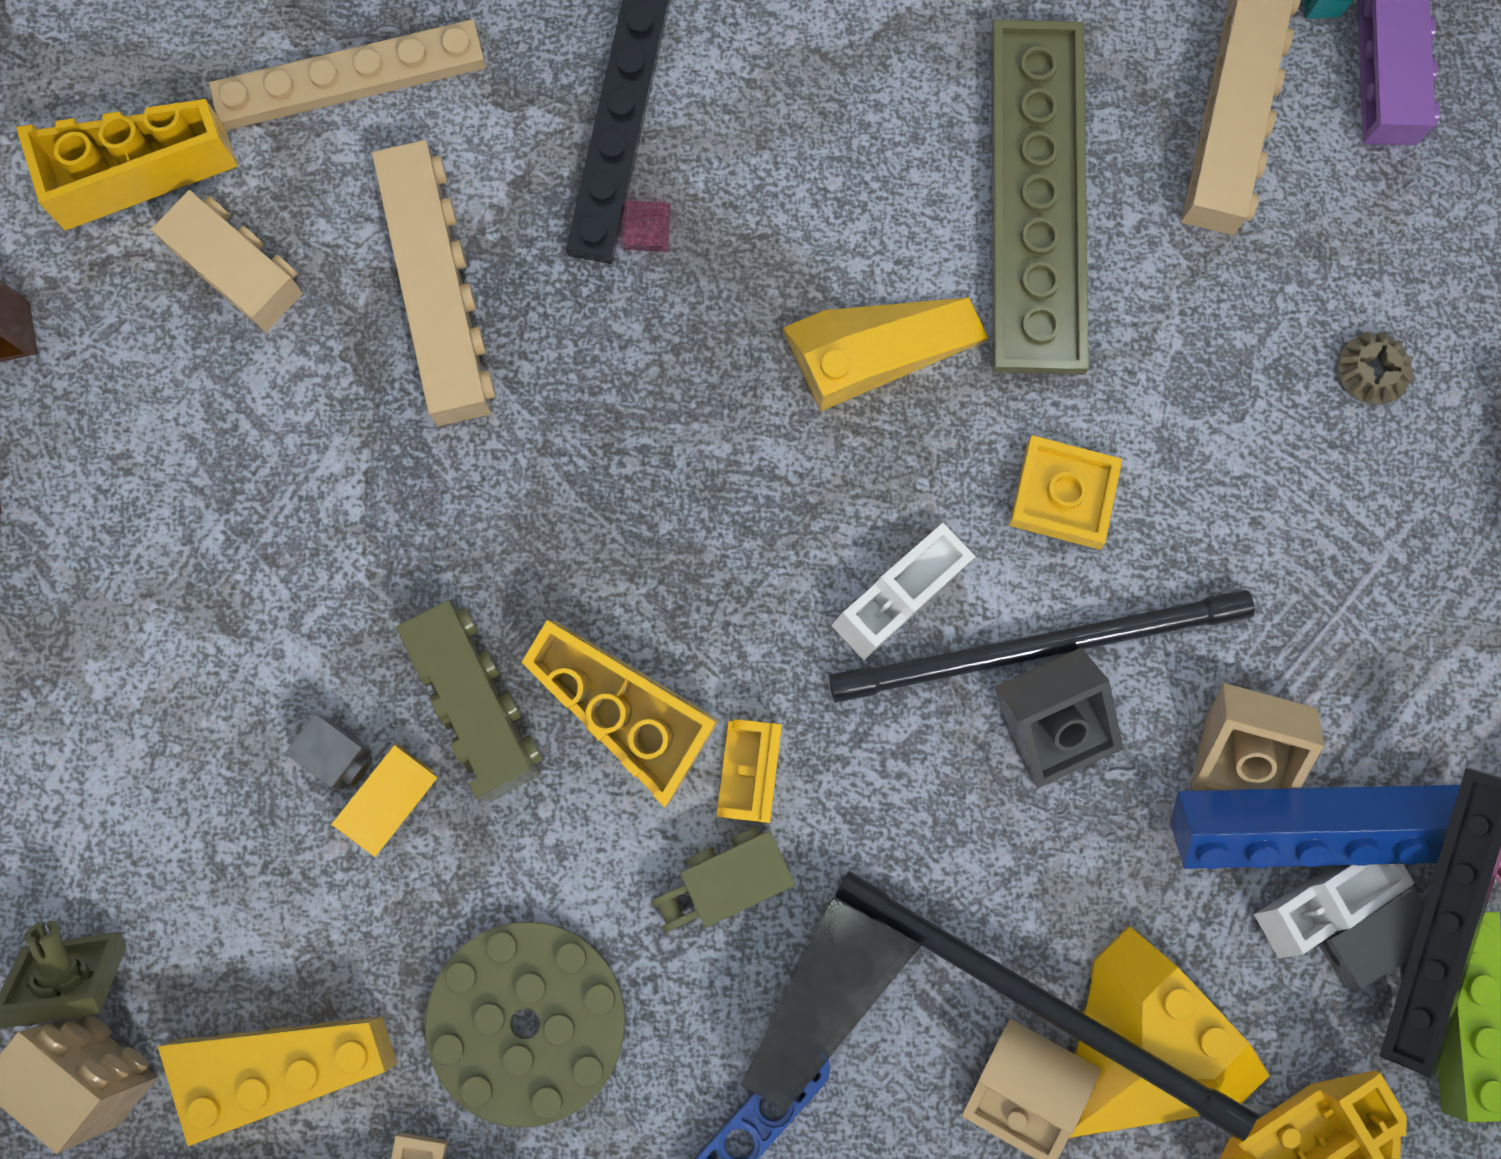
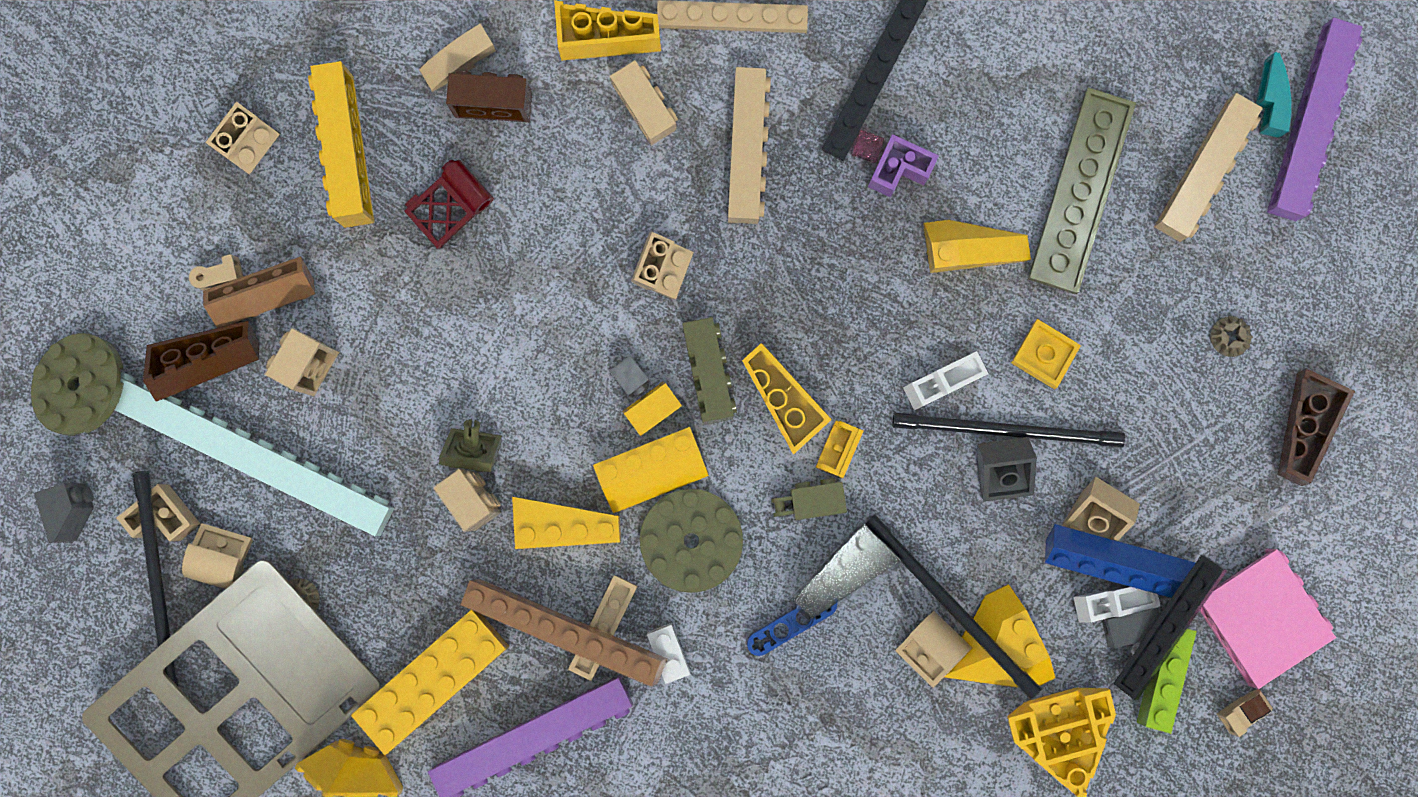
camera: 15 degrees right, 5 degrees up
none -> yellow slope [593,427,709,514]
none -> tan brick [631,232,693,299]
none -> medium lavender brick [868,134,939,197]

